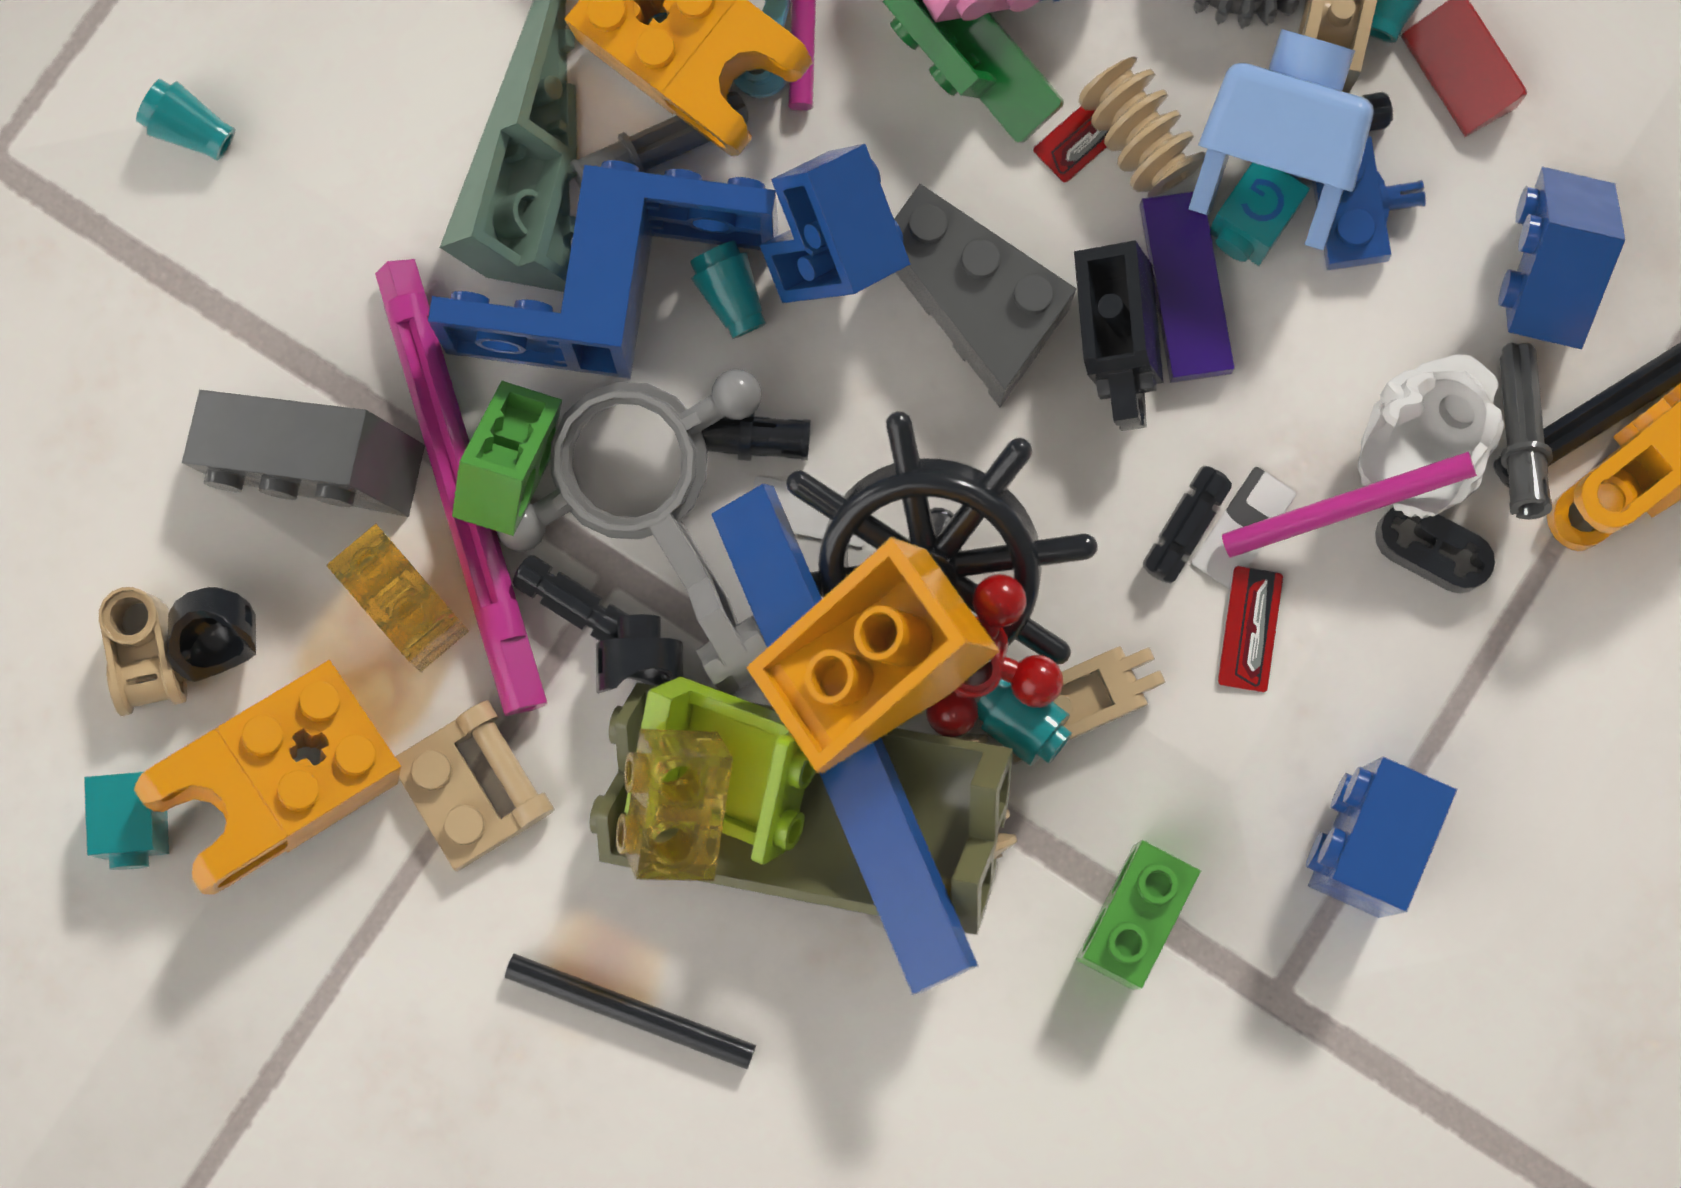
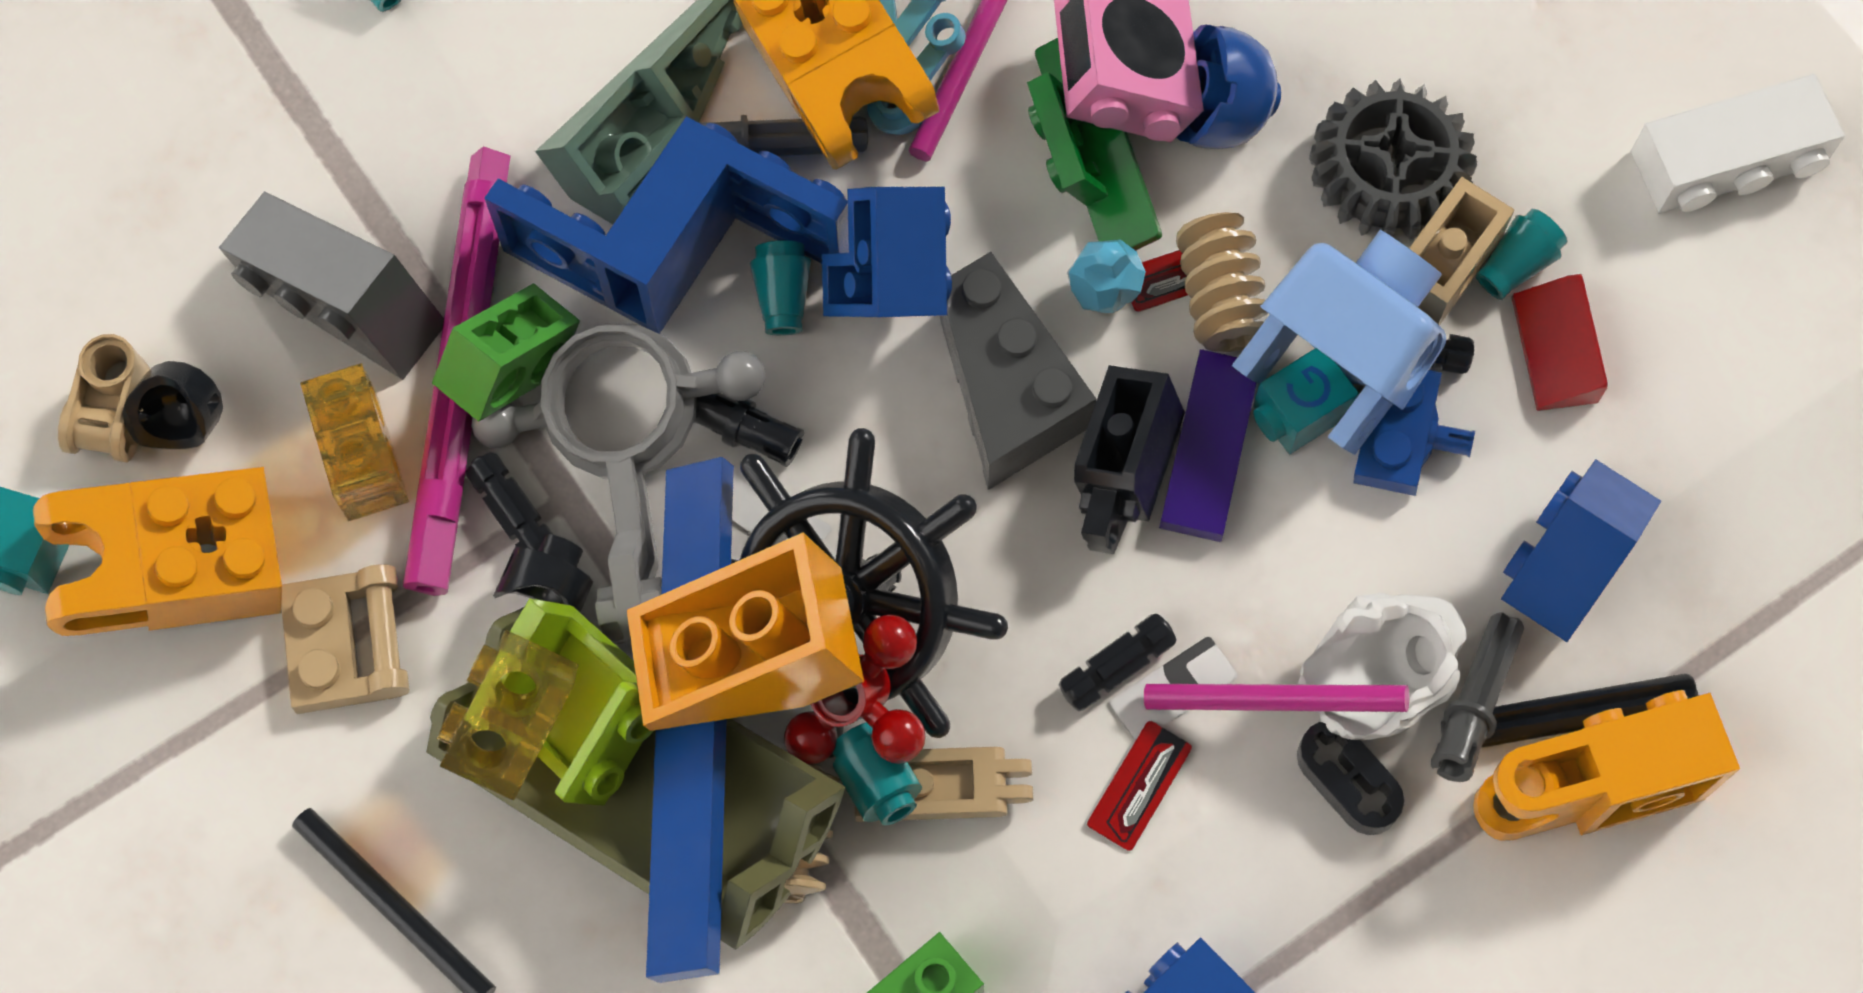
camera: 25 degrees right, 10 degrees down
none -> medium azure rock [1067,240,1146,313]

